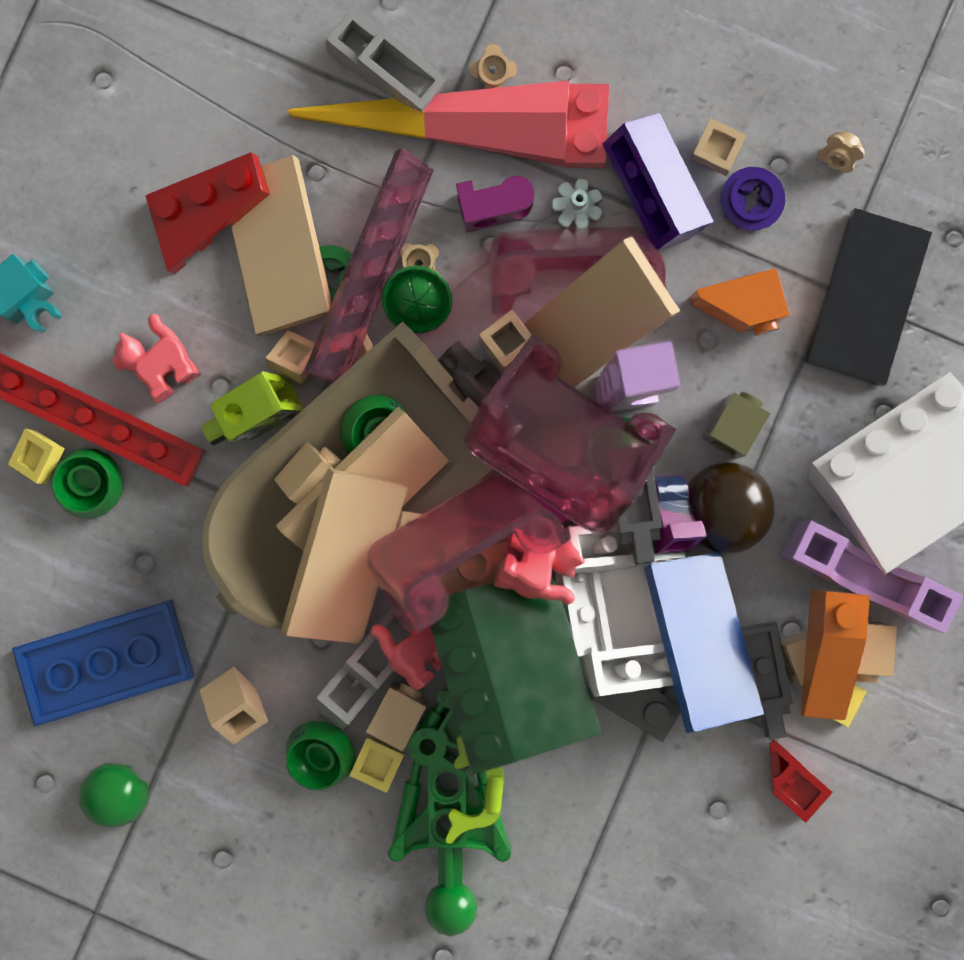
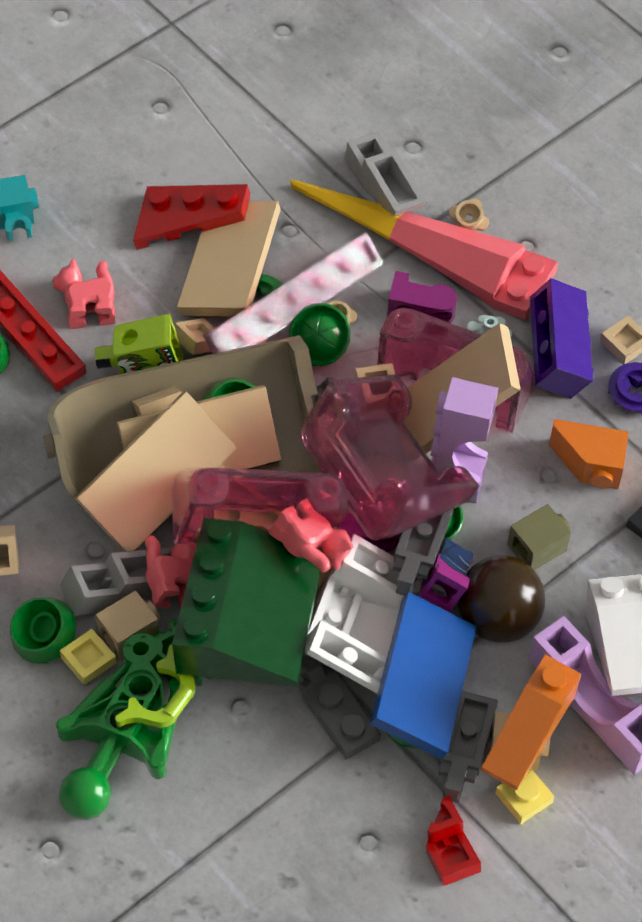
camera: 25 degrees right, 30 degrees down
tan brick [856,622,897,683] -> none

